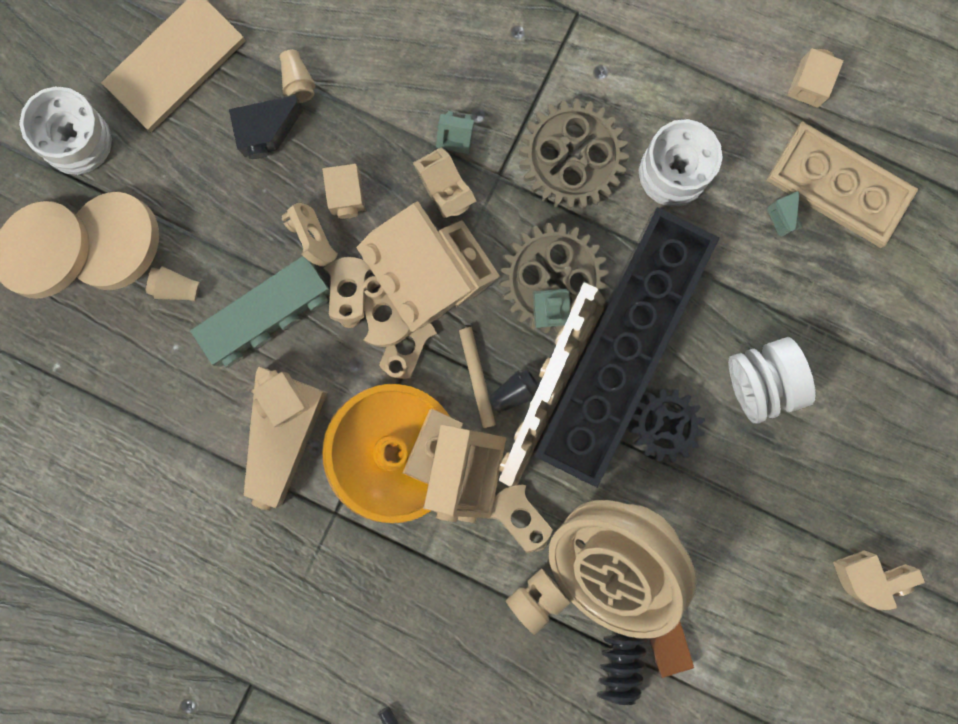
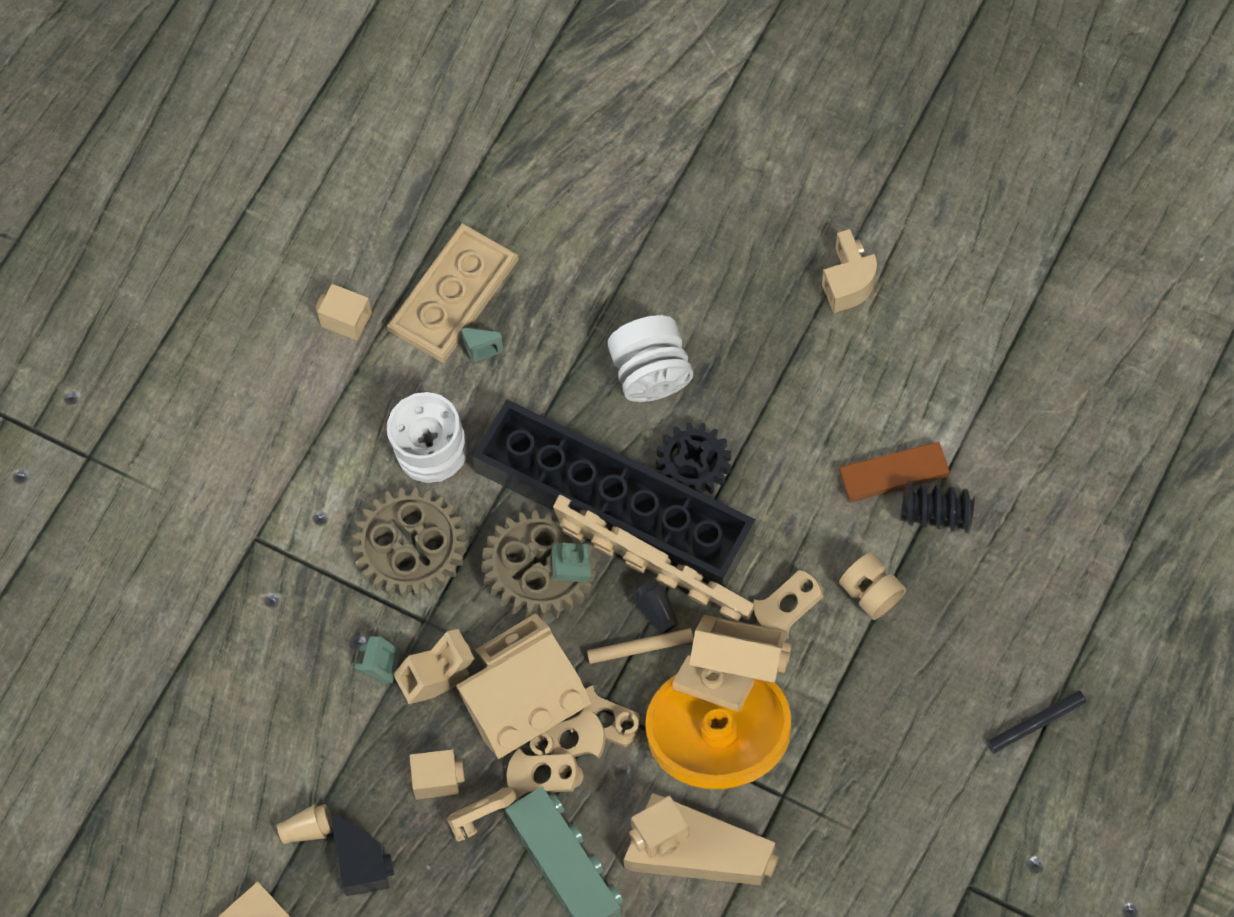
camera: 85 degrees left, 20 degrees down
tan wheel [549,500,696,638] -> none

